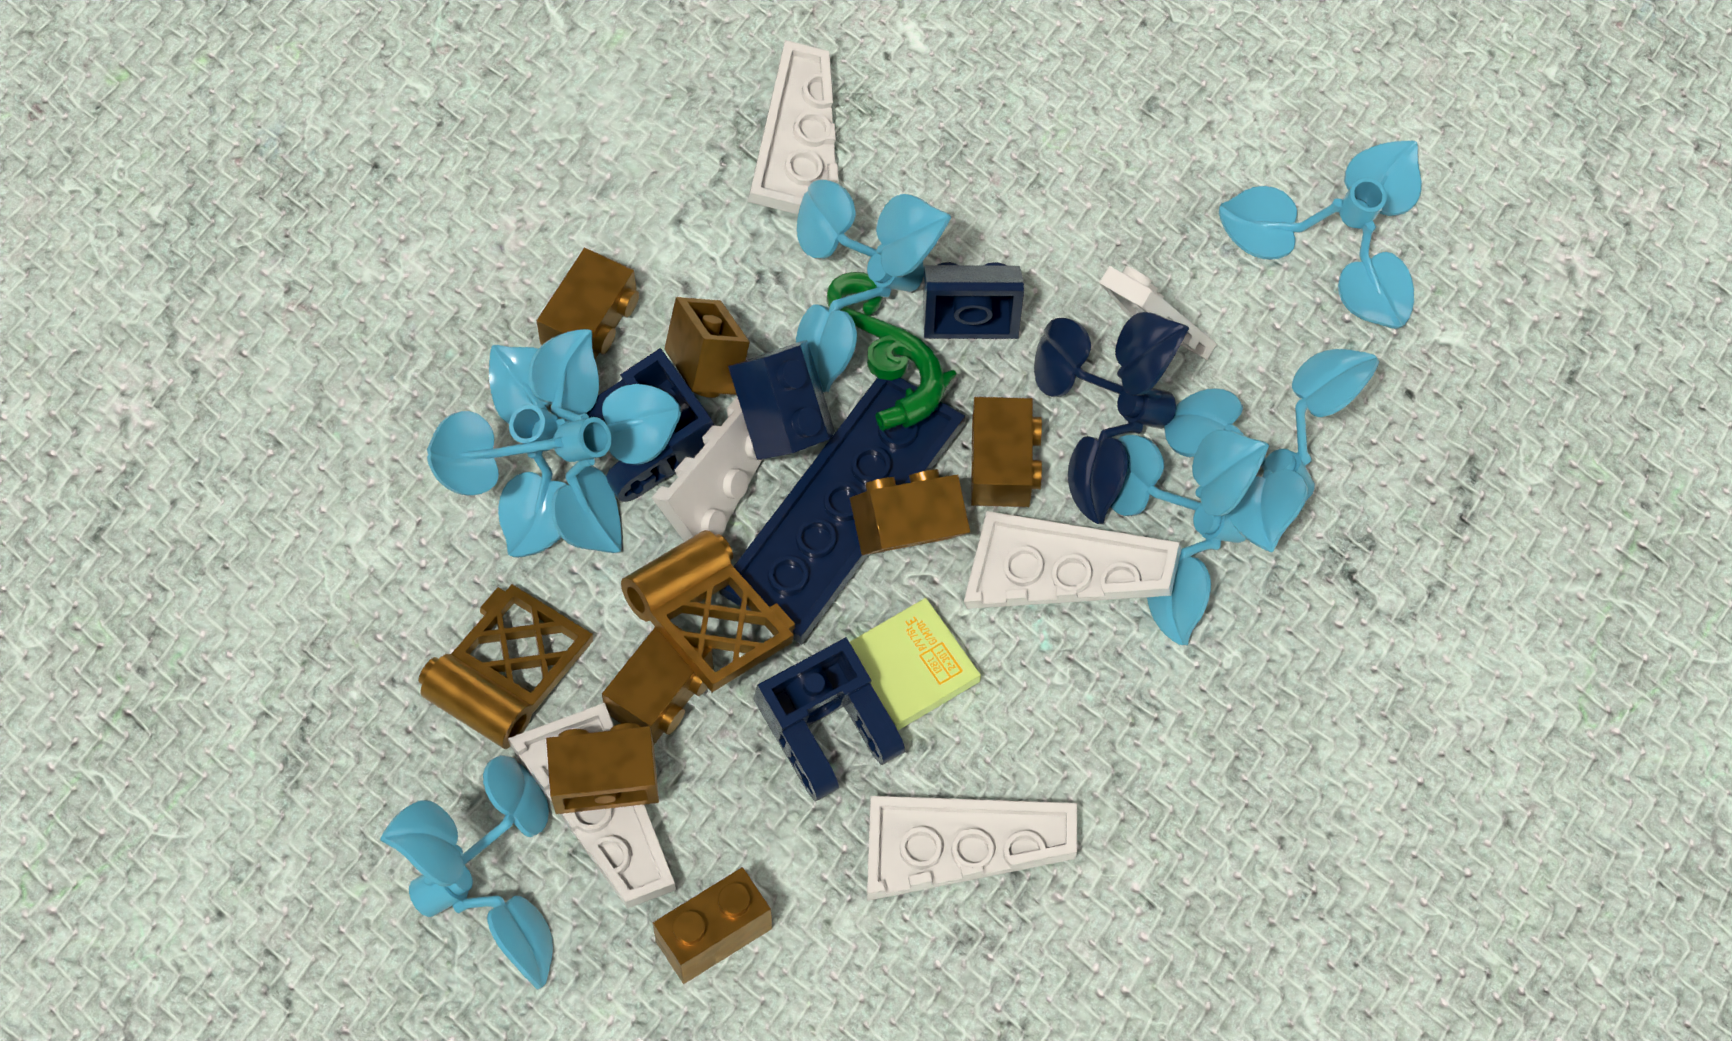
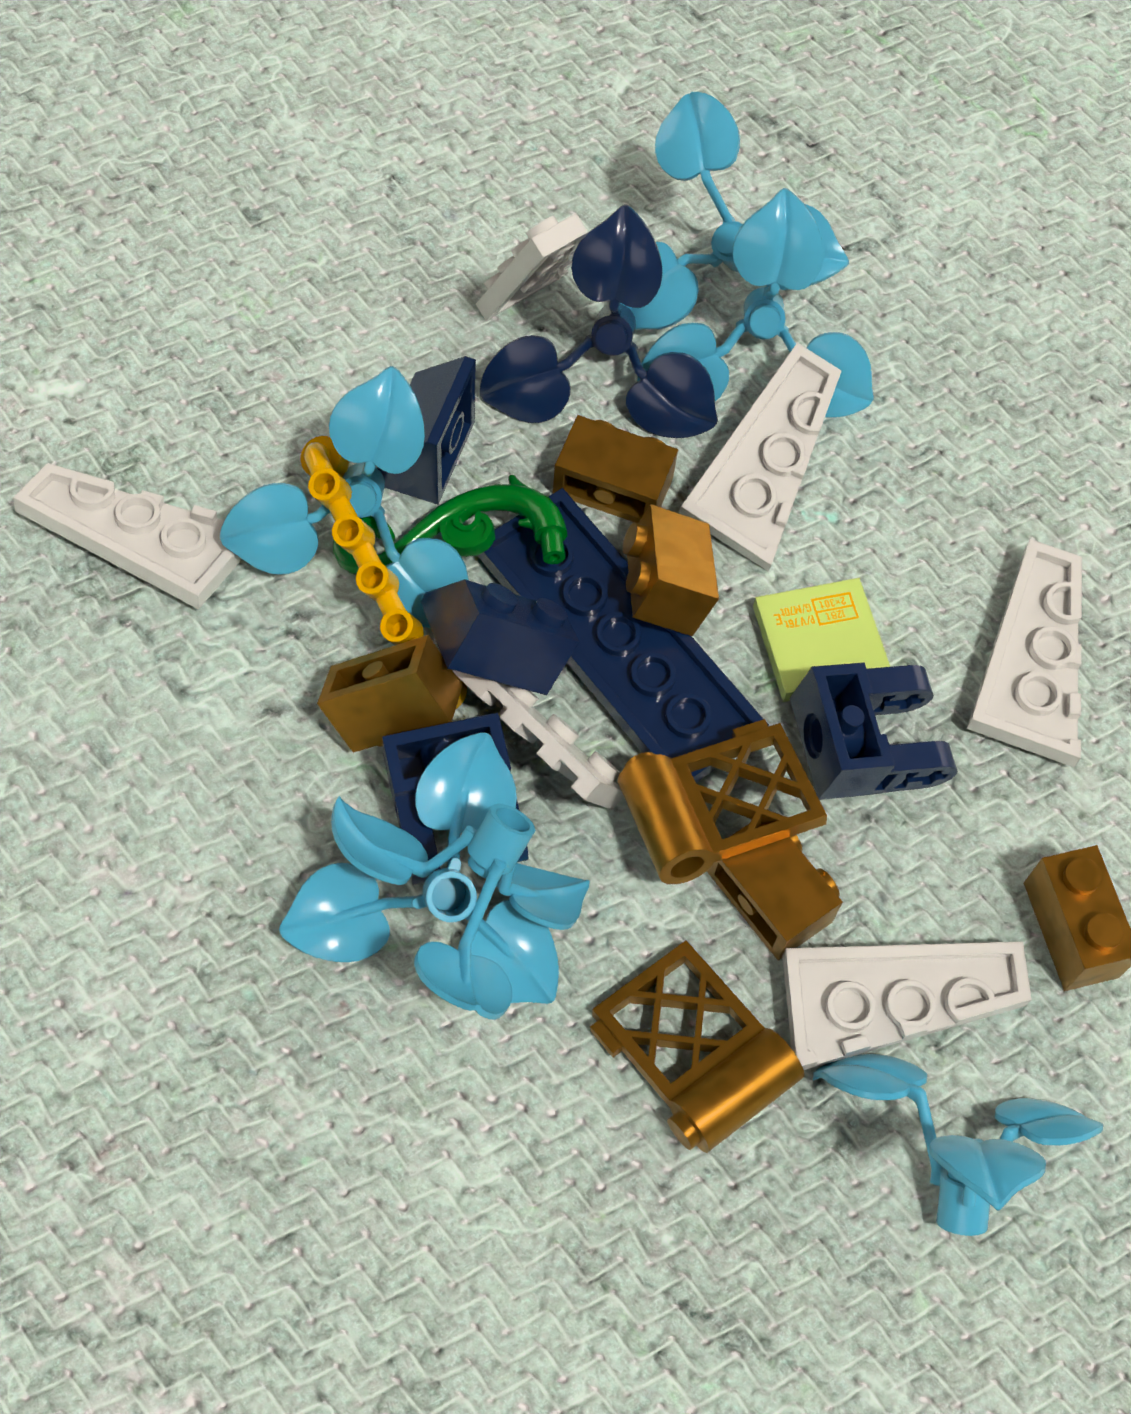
camera: 75 degrees left, 0 degrees up
pearl gold brick [536,247,639,359] -> none
pearl gold brick [546,723,659,814] -> none
medium azure plant [1219,141,1422,329] -> none
none -> yellow bar [300,436,467,709]

